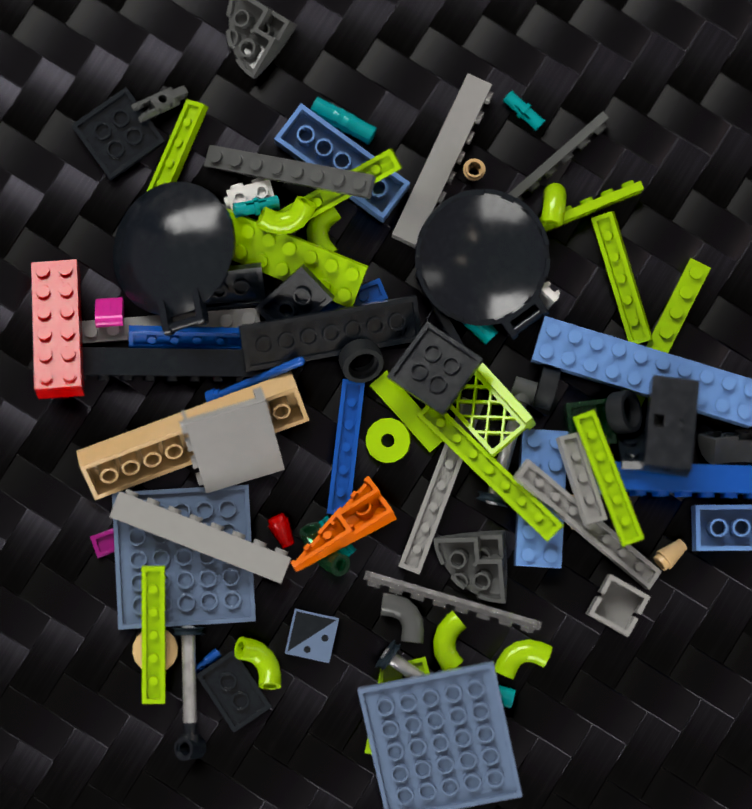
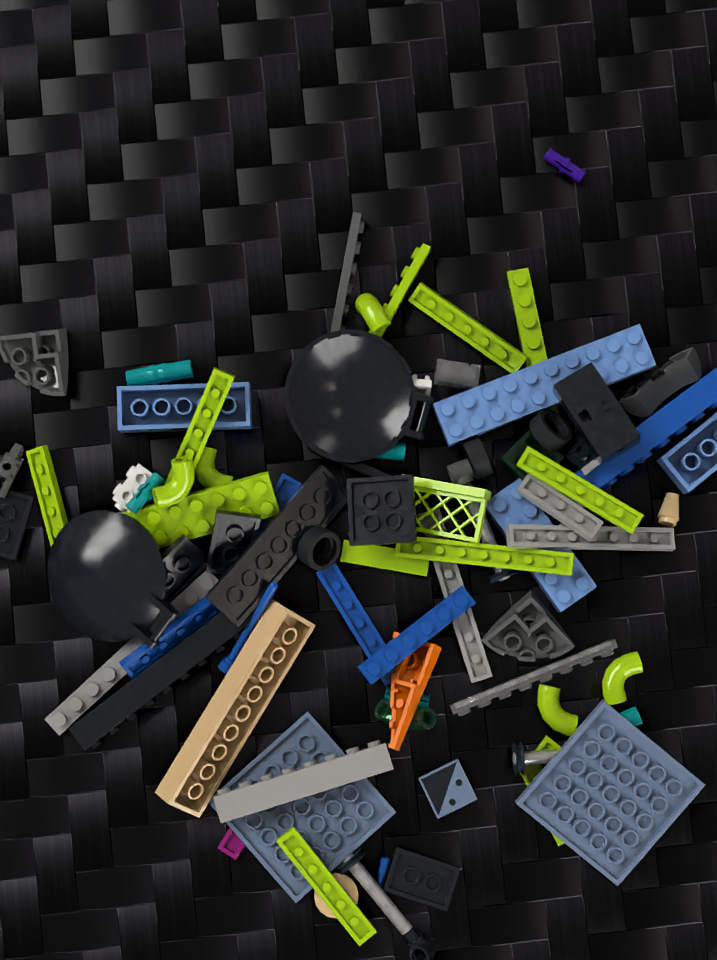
camera: 30 degrees left, 0 degrees up
brick [31,259,84,399] -> none
dark pink piece [95,297,124,328] -> none
light grey panel [179,387,285,493] -> none
dark grey plate [204,145,376,199] -> none
lime cylinder [234,637,281,690] -> none
red cone [267,513,295,548] -> none
lime tile [366,418,411,463] -> none
dark grey cylinder [380,593,425,644] -> none
light grey brick [392,73,494,248] -> none
tan cone [463,158,485,181] -> none
teal pin [503,90,545,131] -> none
light grey piece [585,574,651,637] -> none
none -> blue plate [357,585,476,685]
none -> clear brick [433,359,481,389]

